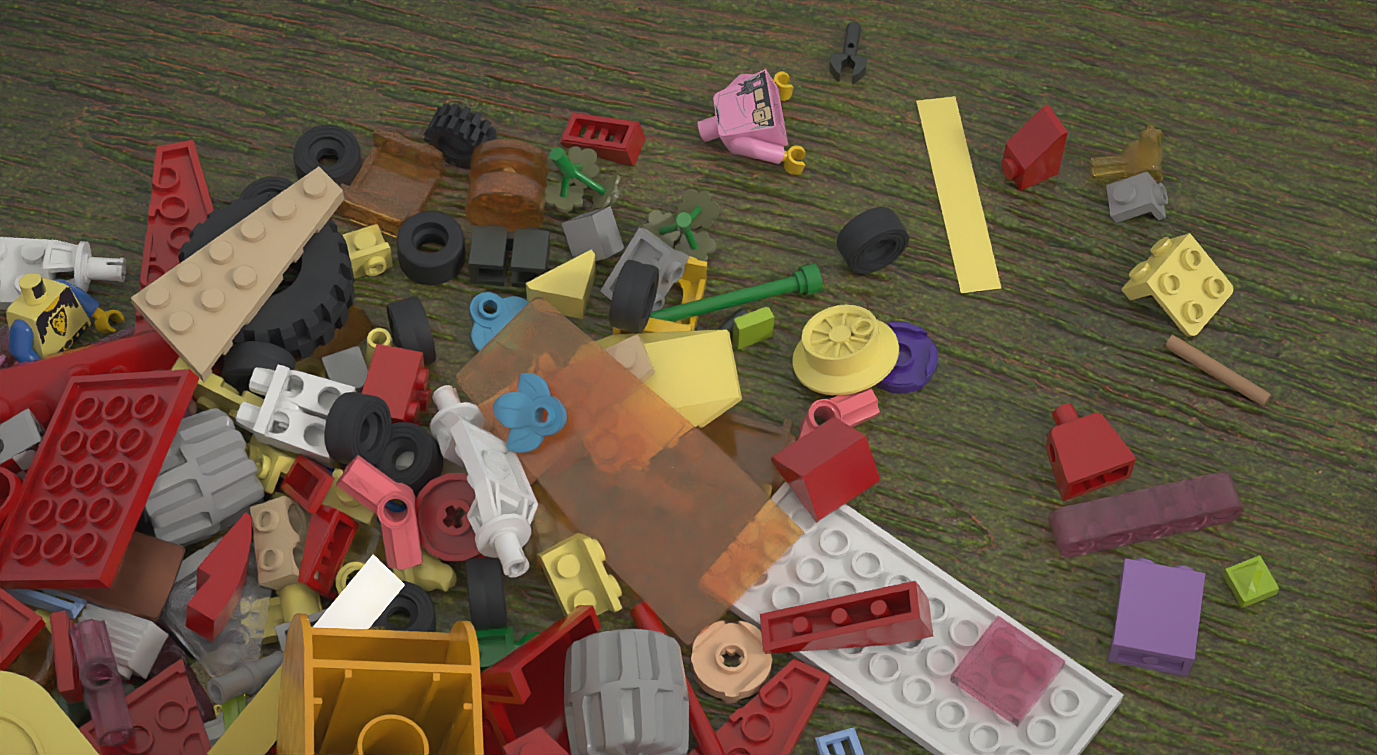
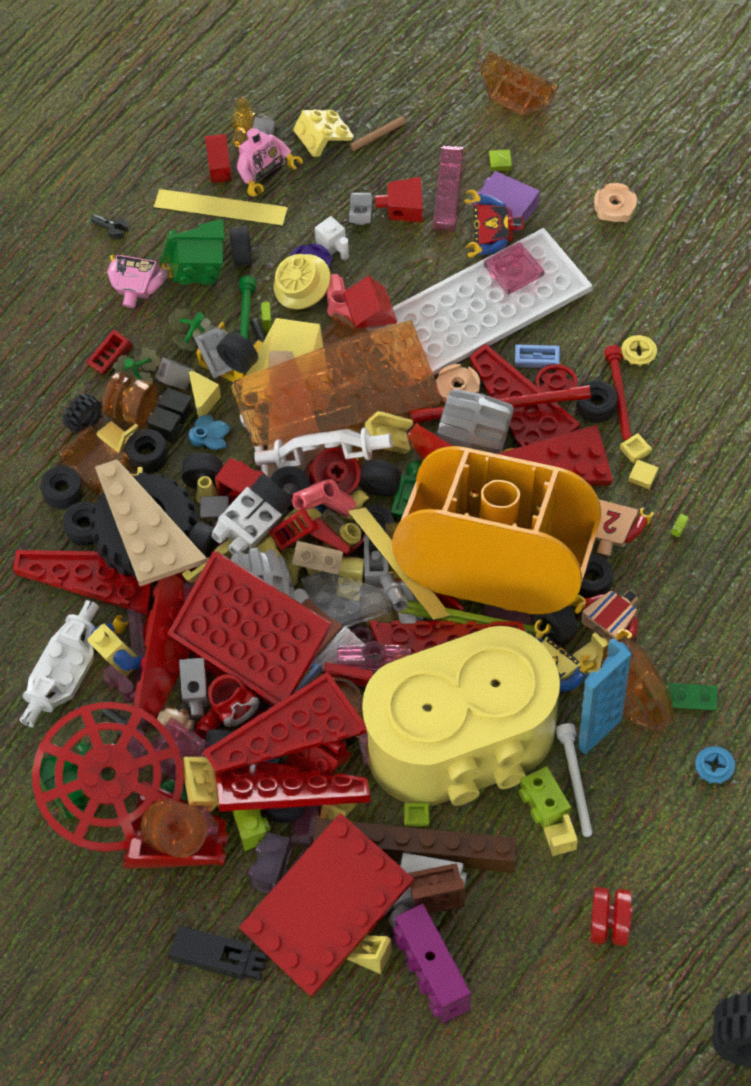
camera: 65 degrees left, 0 degrees up
red slope [185,513,252,643] -> none
dark azure plate [493,373,567,453] -> none
red slope [760,581,933,654] -> none
none -> light yellow bracket [97,421,138,453]
none -> green piece [160,219,225,285]
none -> bright pink torso [237,129,303,197]
none -> white brick [315,216,349,260]
none -> light grey bracket [349,193,372,225]
none -> torso [464,190,524,258]

